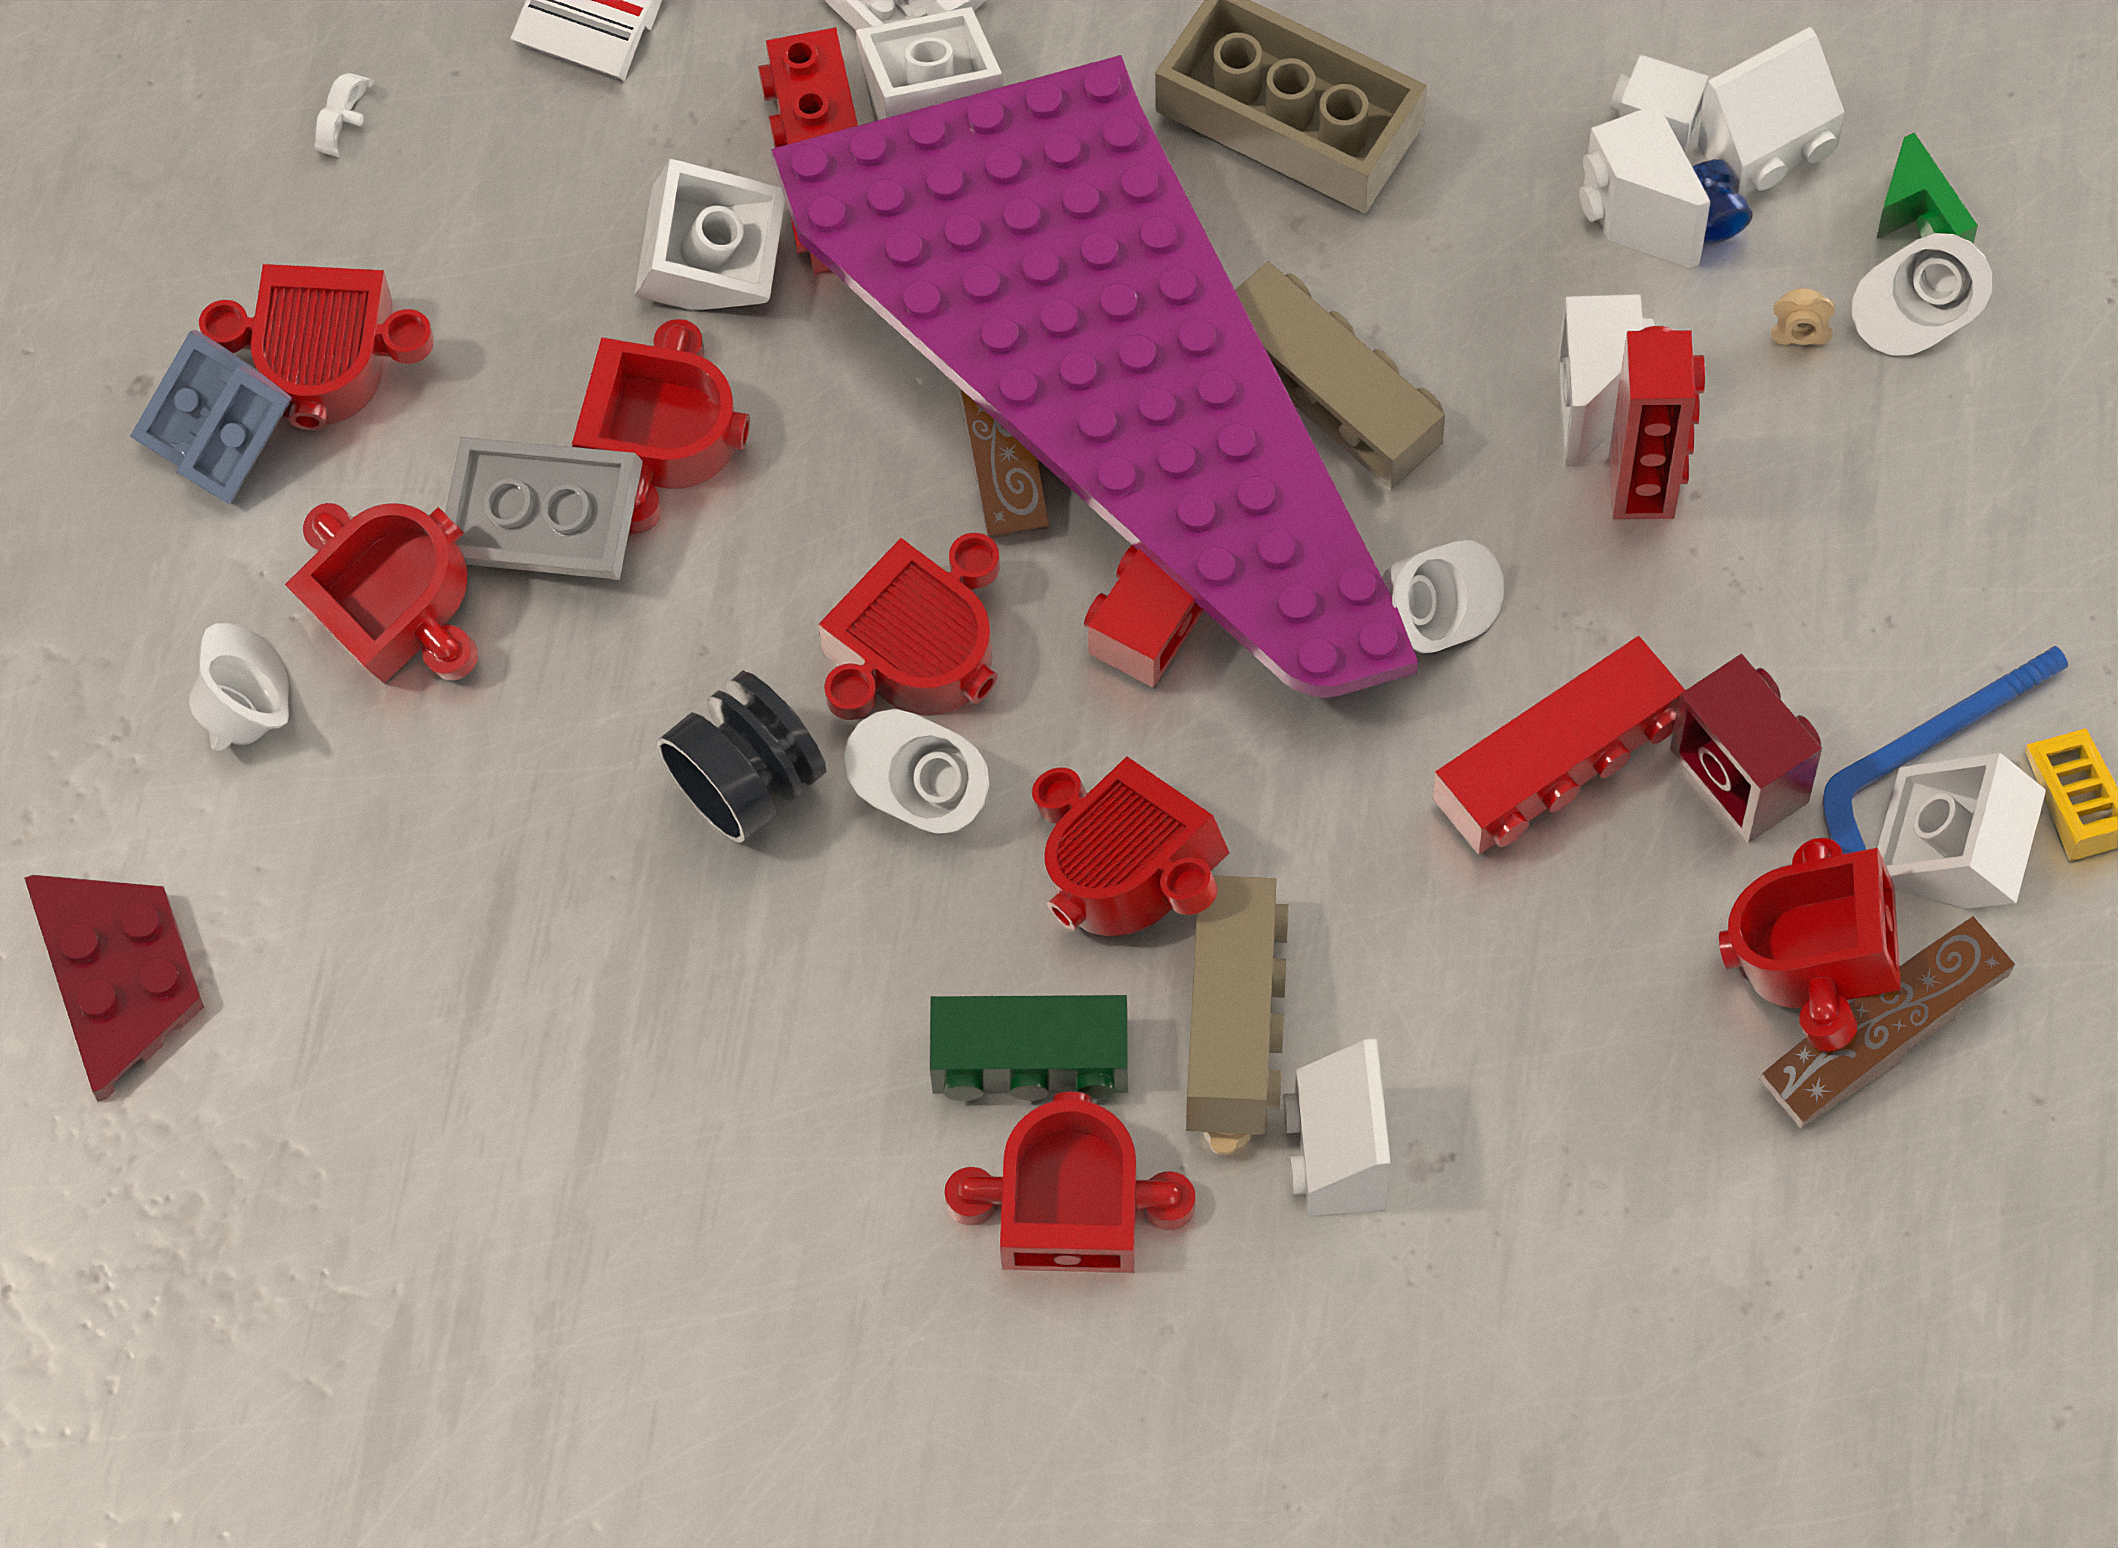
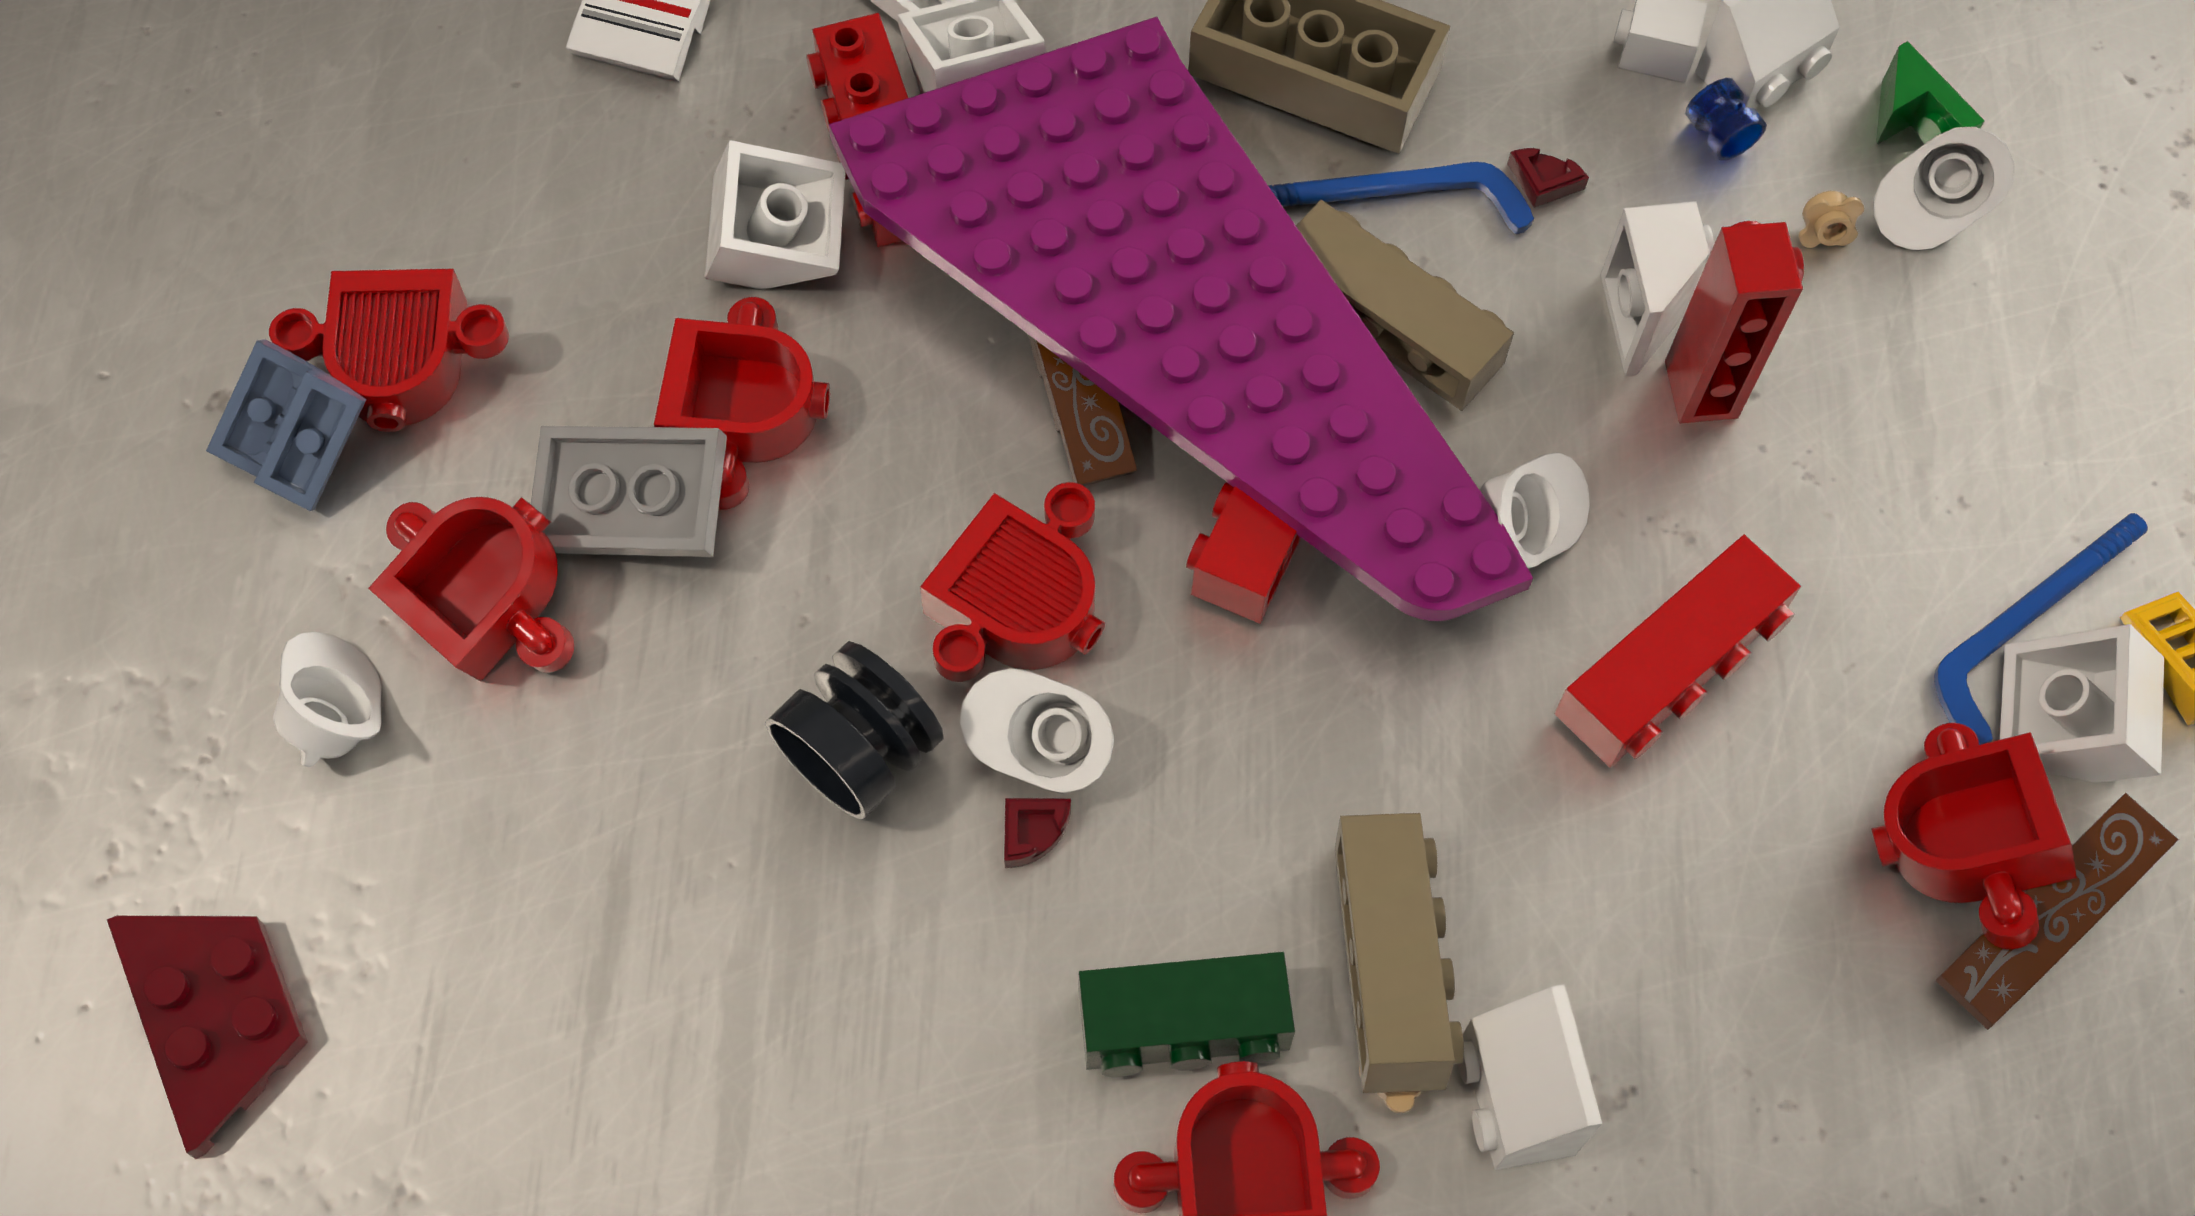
camera: 10 degrees left, 0 degrees up
white piece [314,73,374,158] -> none
red piece [1032,756,1230,936] -> none
white slope [1579,104,1710,268] -> none
dark red brick [1670,653,1822,843] -> none
none -> dark red tile [1004,798,1071,868]
none -> blue piece [1268,162,1534,235]
none -> dark red tile [1507,148,1589,208]

